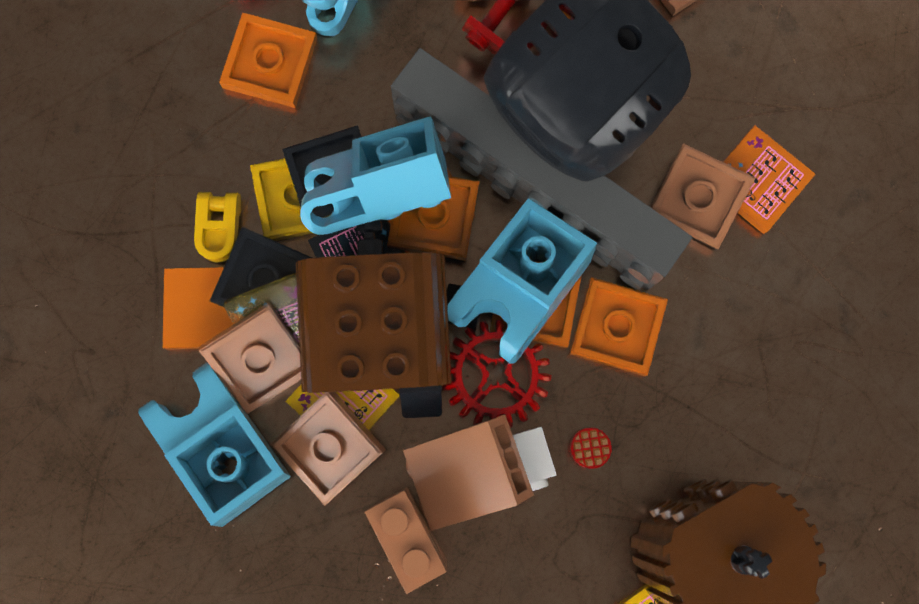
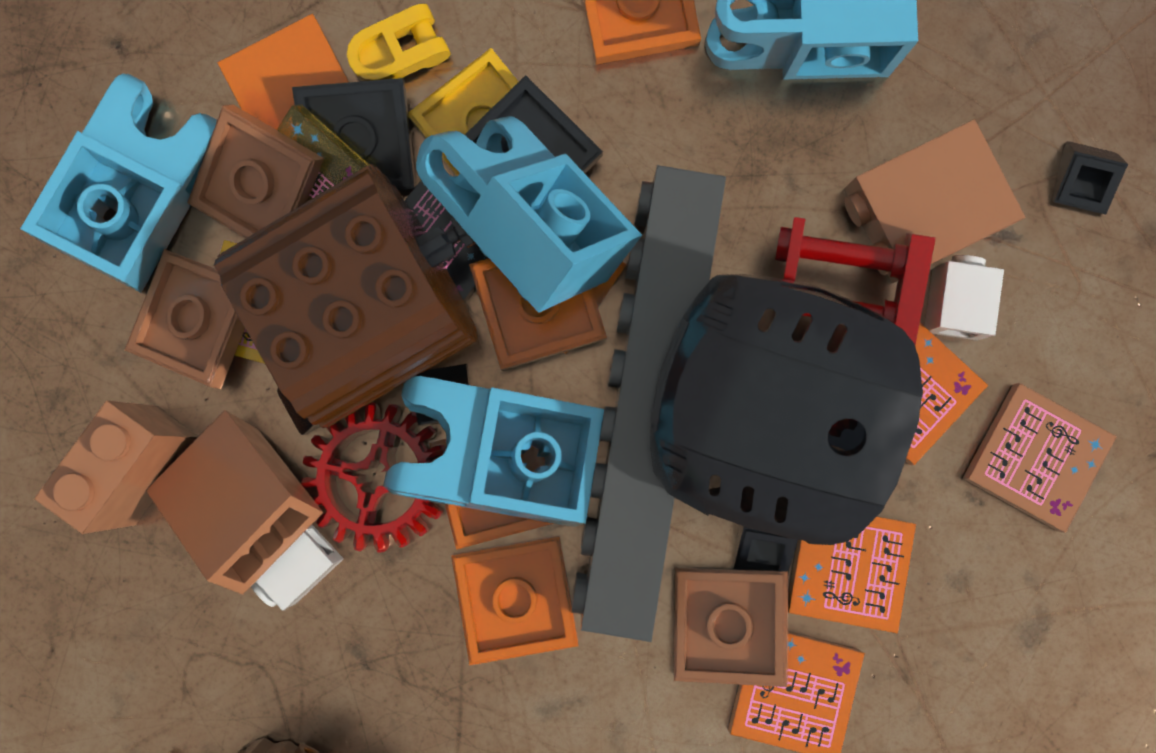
camera: 70 degrees right, 5 degrees up
tile [569,428,612,469] -> none
none -> black slope [732,525,798,573]
none -> orange tile [788,517,916,634]

